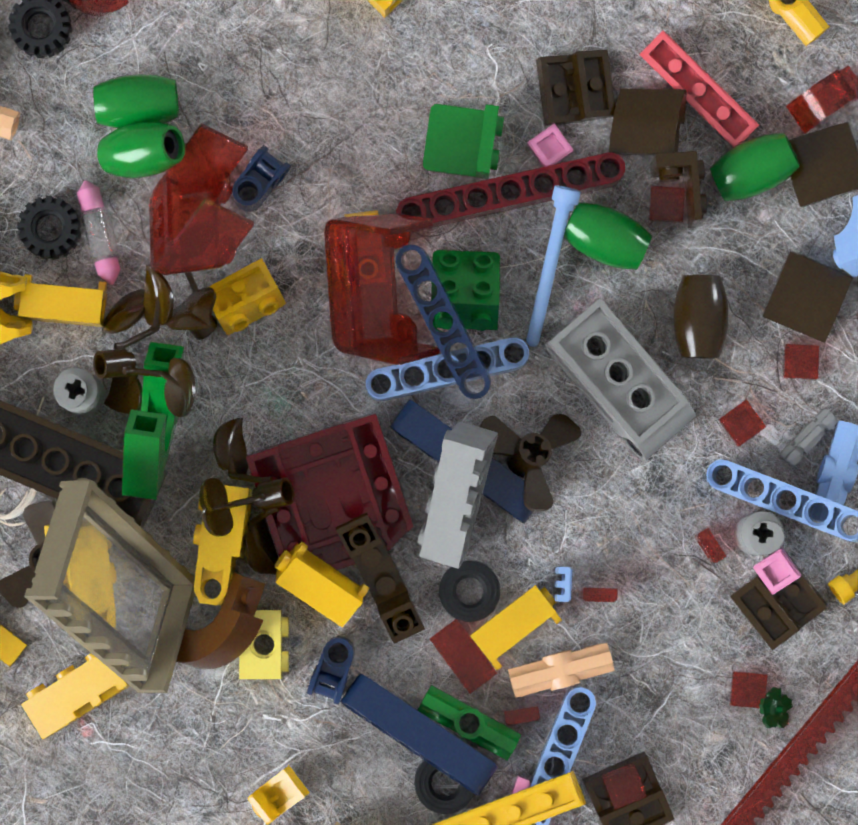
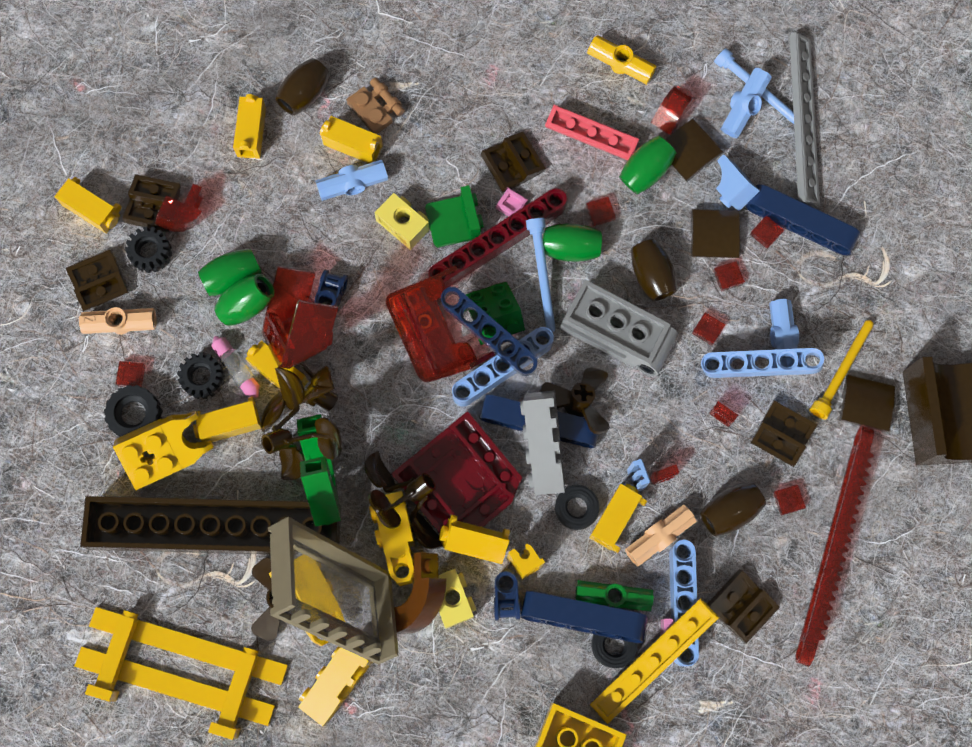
camera: 20 degrees left, 10 degrees down
light grey piece [53,368,105,416] -> none
yellow bracket [209,258,286,335] -> none
yellow bracket [248,765,310,825] -> none
dark brown slope [335,513,425,644] -> none
clear red tile [429,619,497,694] -> none
clear red tile [503,705,540,725] -> none
clear red tile [601,763,647,809] -> none
dark brown slope [609,89,687,155] -> none
dark brown bracket [650,151,707,228] -> none
light grey piece [734,511,785,556] -> none
bright pink tile [753,547,801,595] -> none
dark green plant [759,687,793,728] -> none
light grey axle [780,408,838,466] -> none
none -> yellow brick [245,340,309,389]
none -> light blue piece [315,160,388,201]
none -> light yellow brick [374,193,429,250]
none -> yellow hinge [507,544,545,580]
none -> dark brown piece [700,482,766,536]

